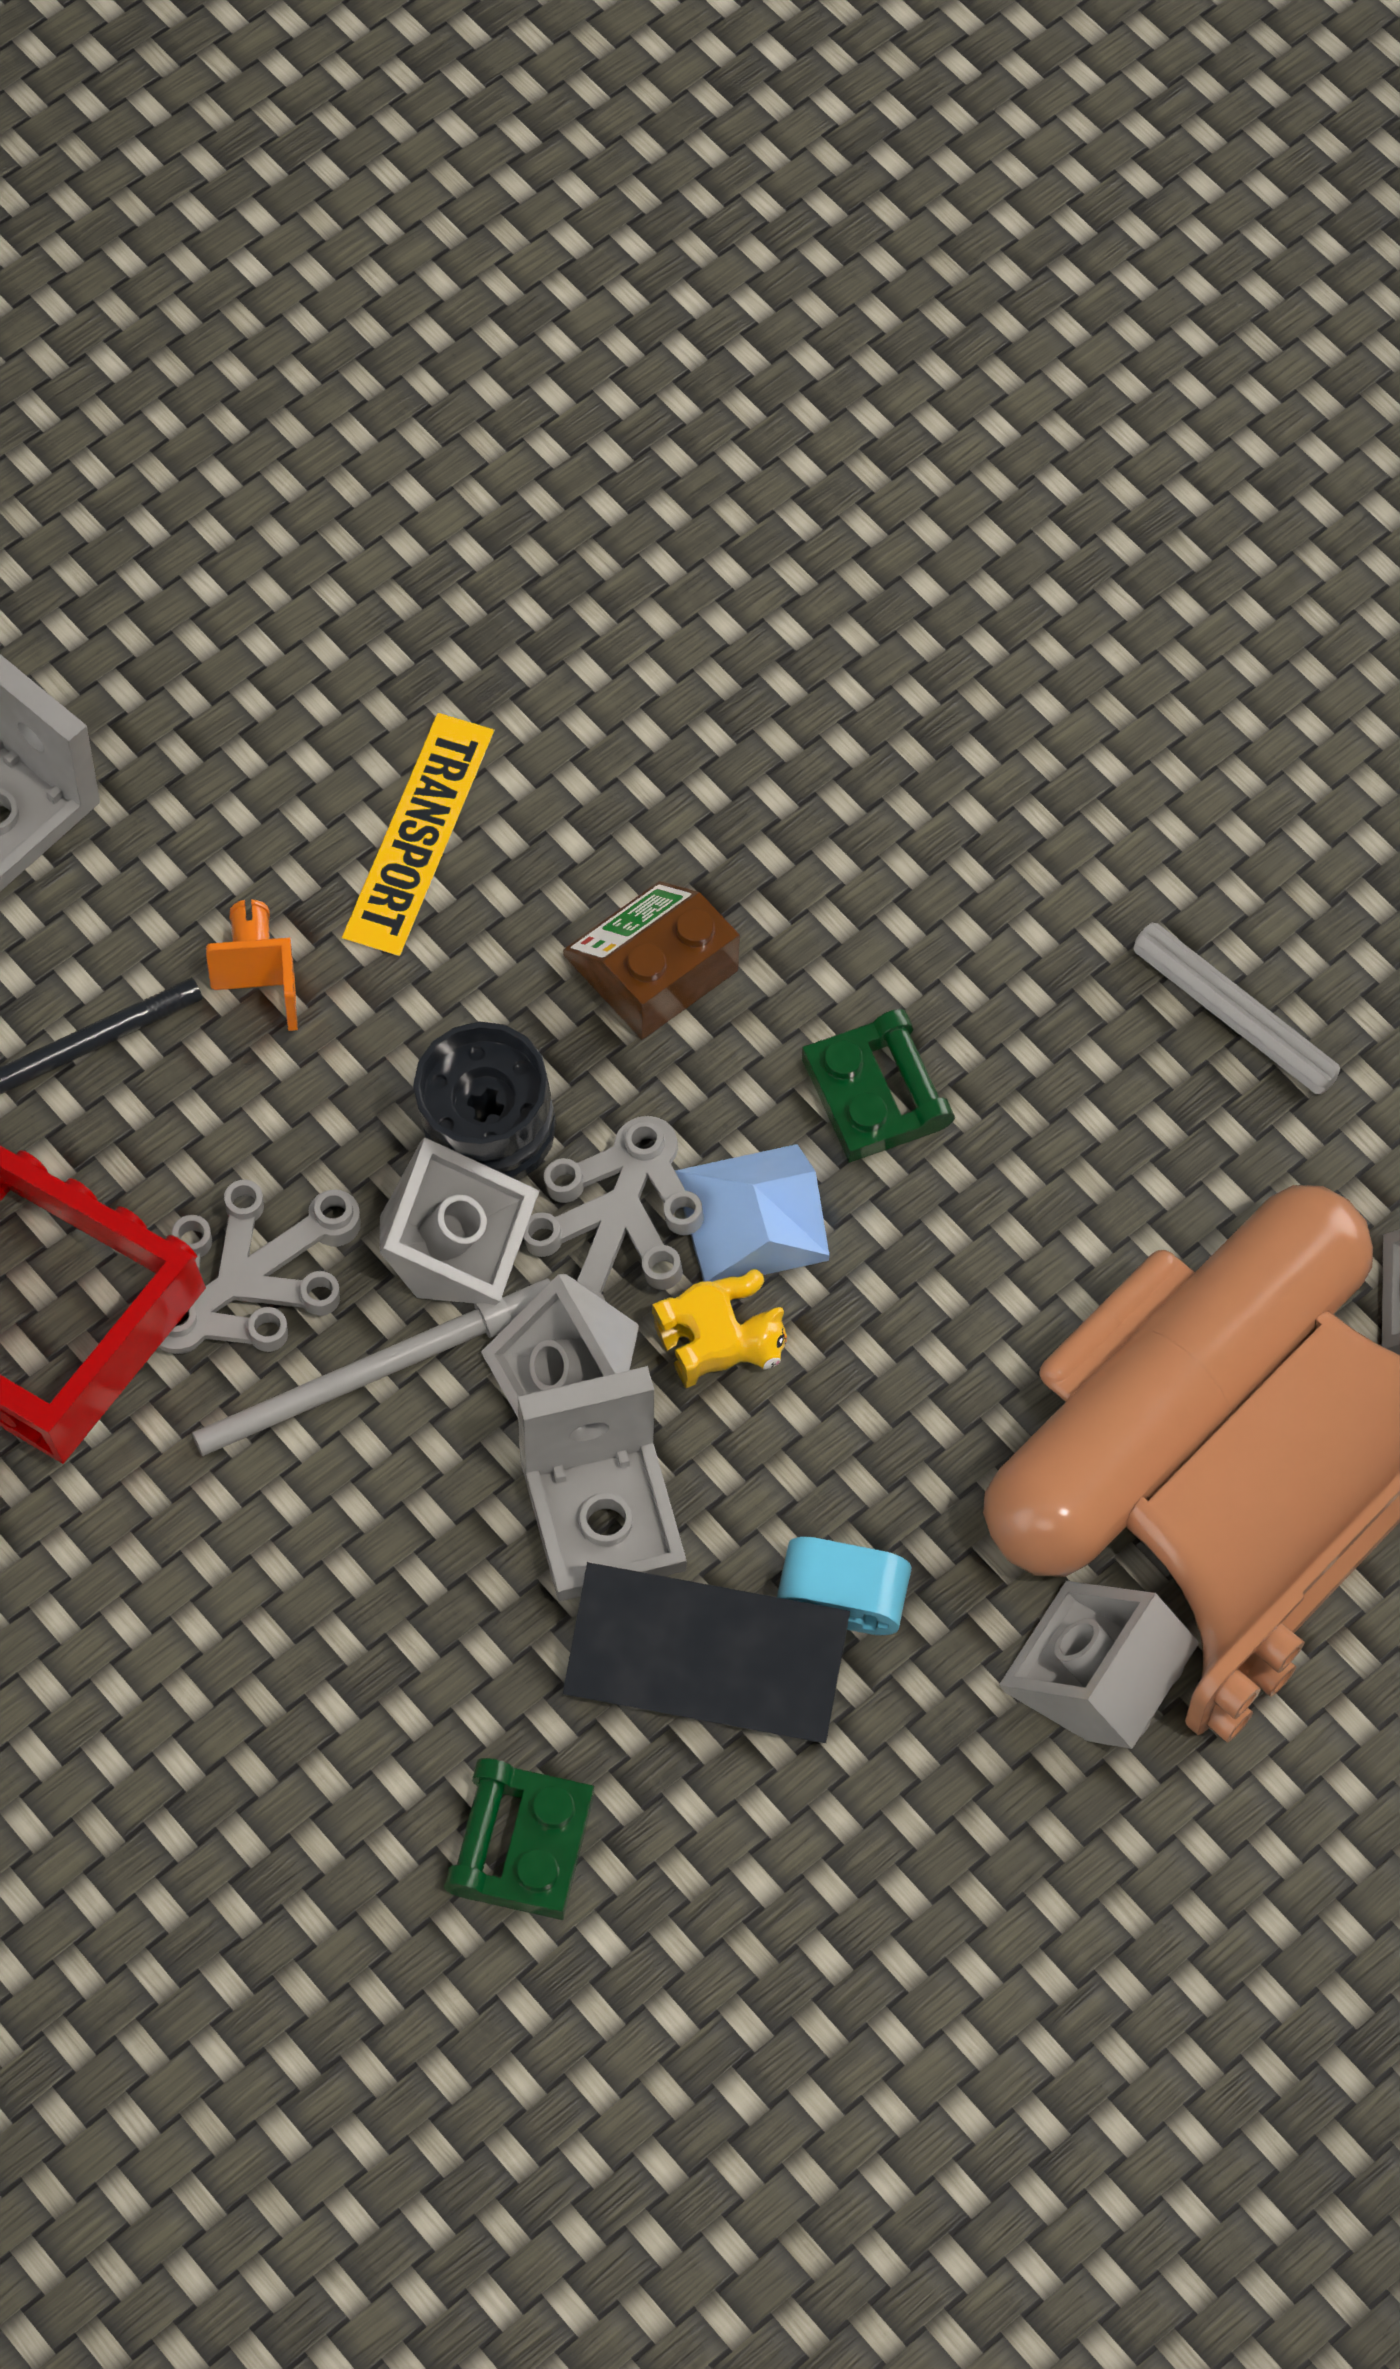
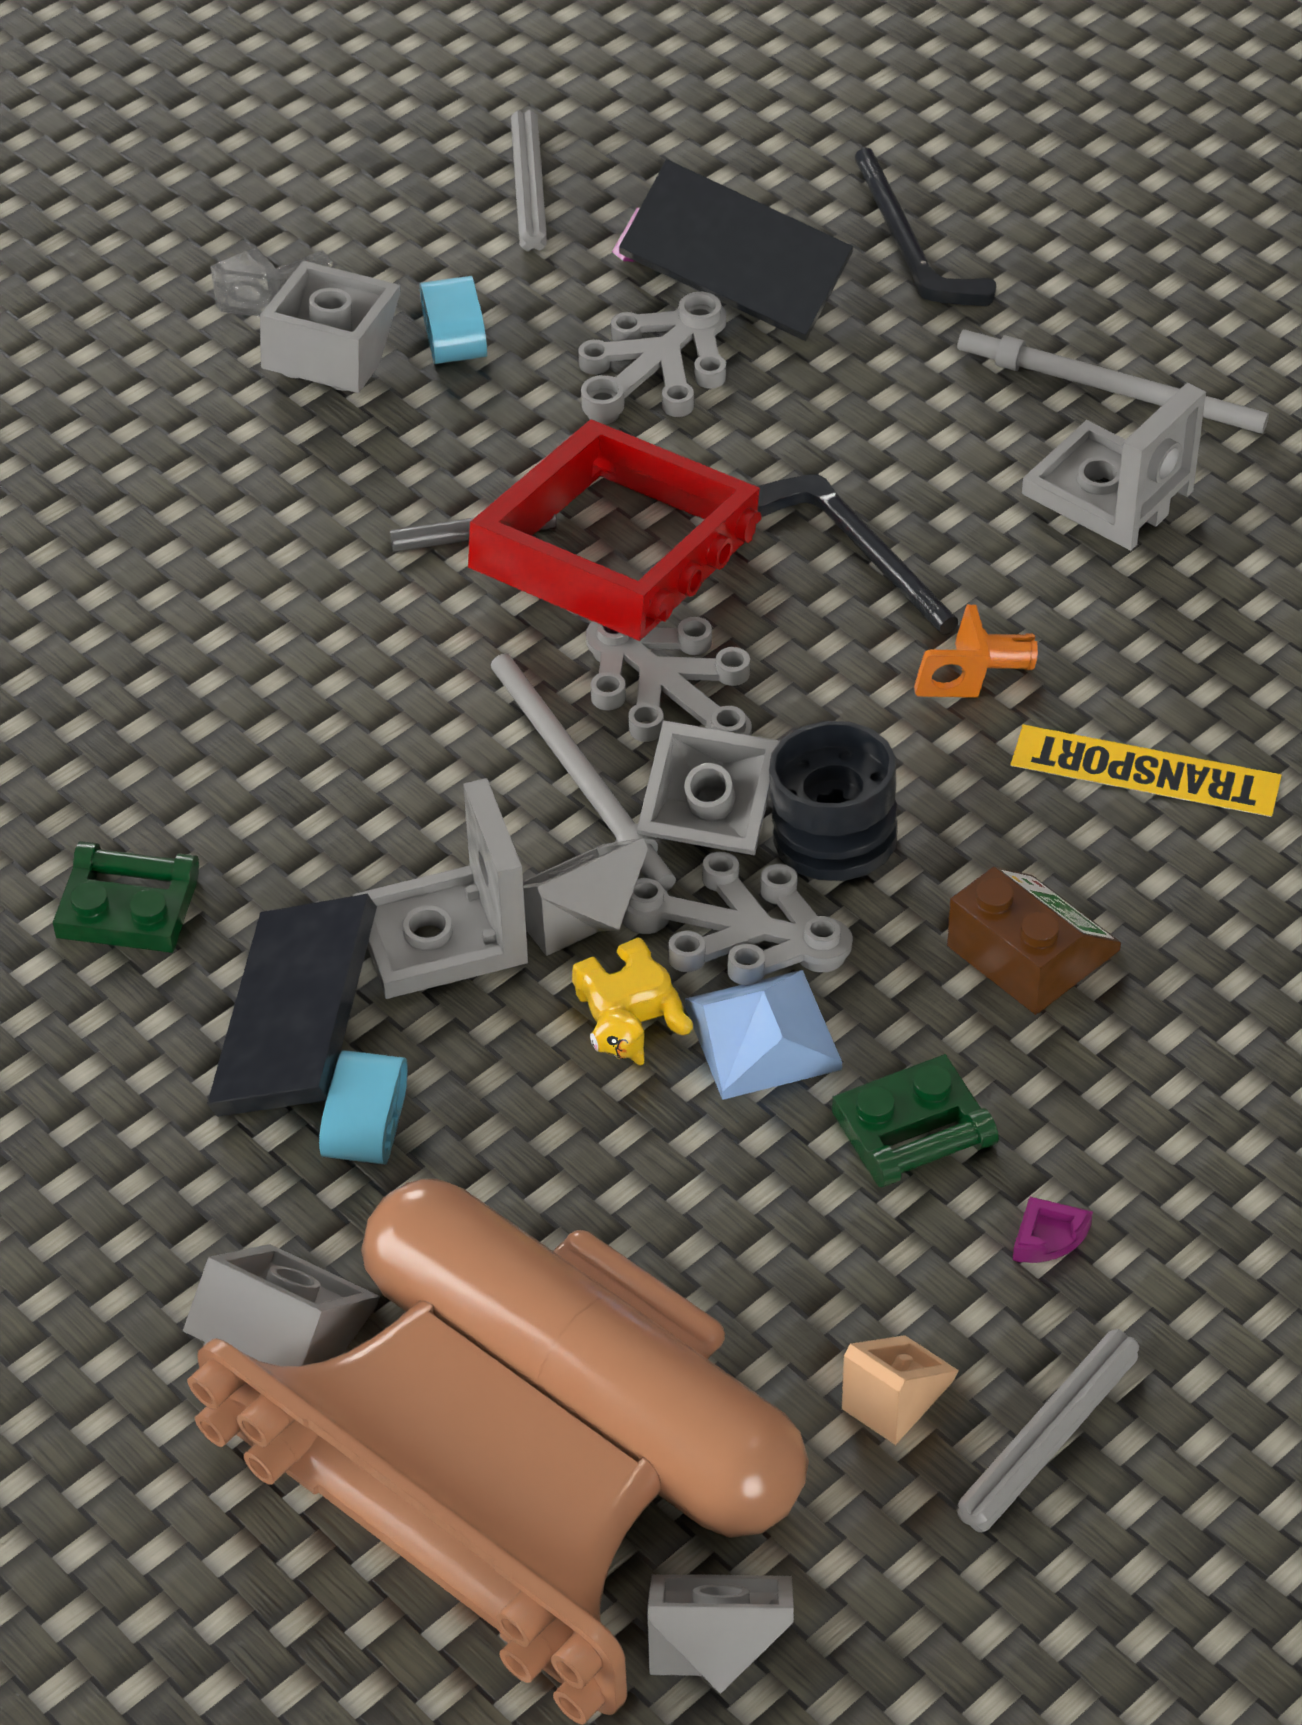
camera: 90 degrees right, 15 degrees down
none -> light nougat slope [842,1335,959,1445]
none -> magenta tile [1012,1196,1093,1263]

